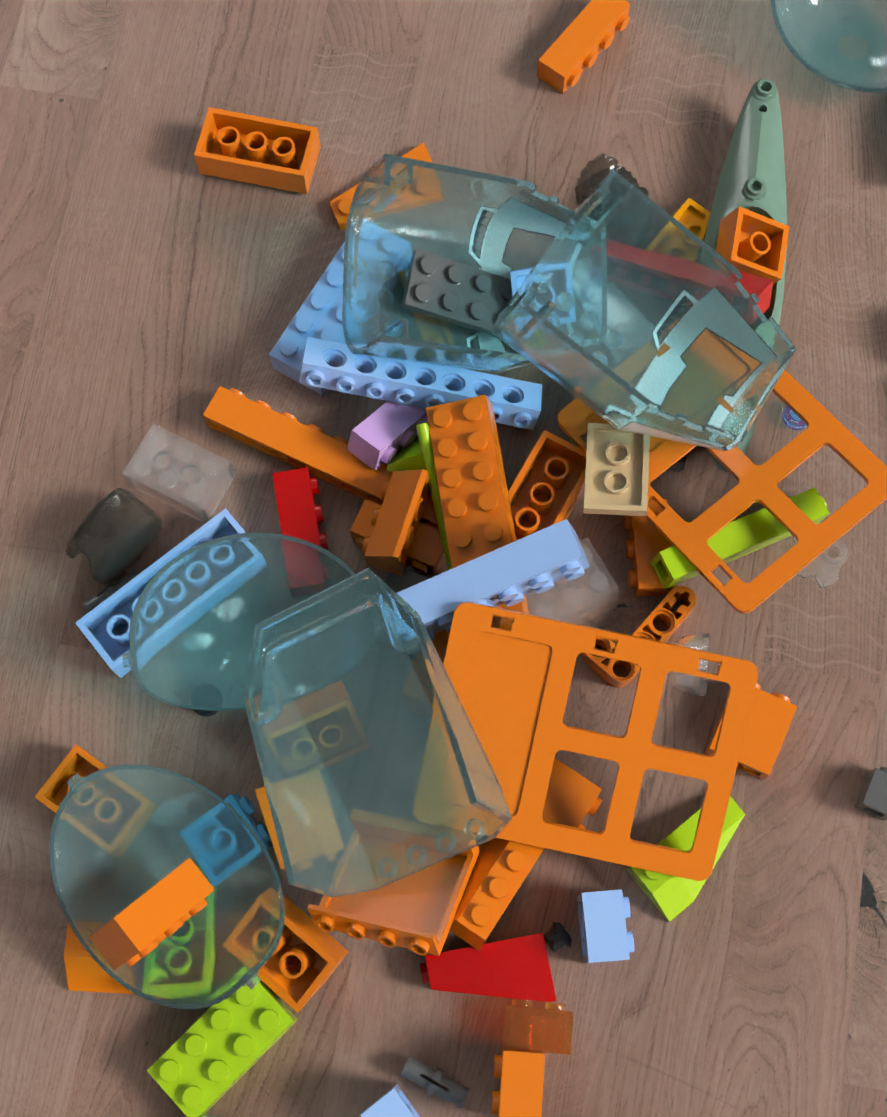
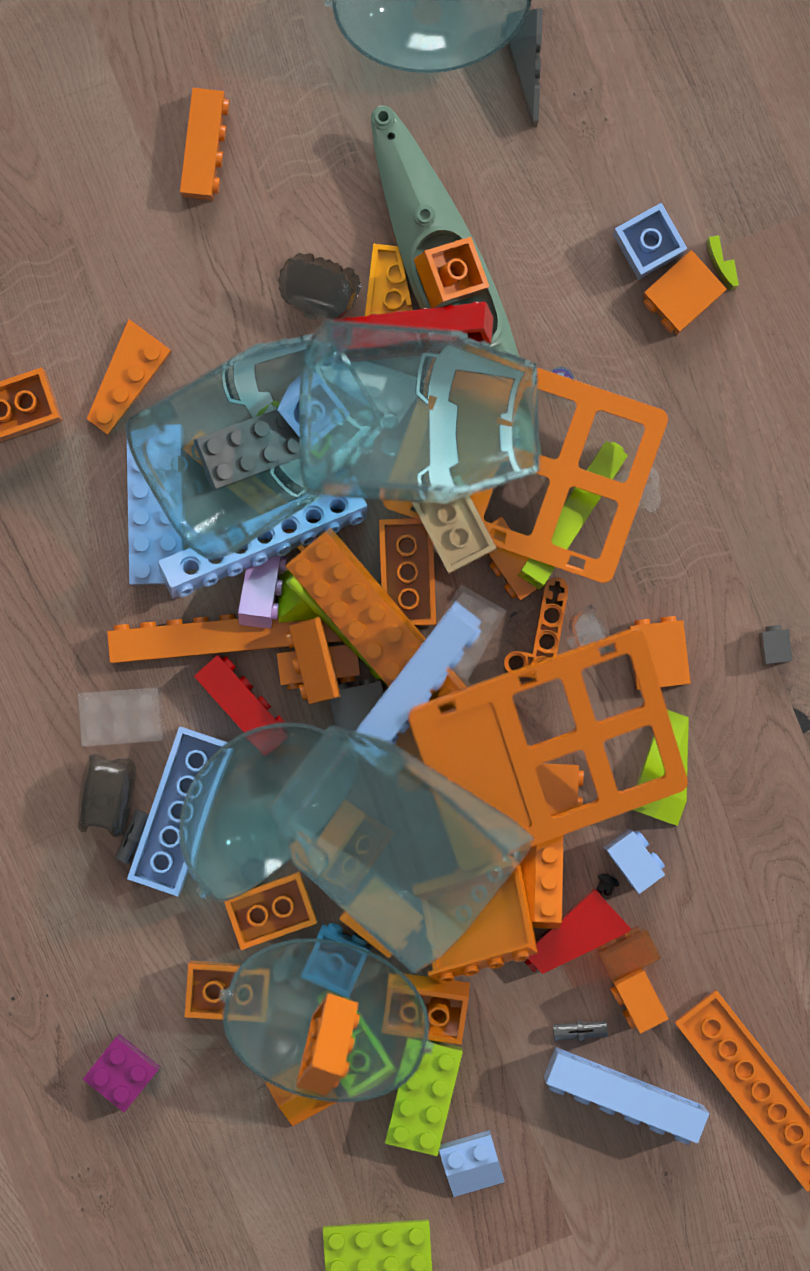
camera: 30 degrees left, 15 degrees up
none -> orange brick [223,871,318,950]

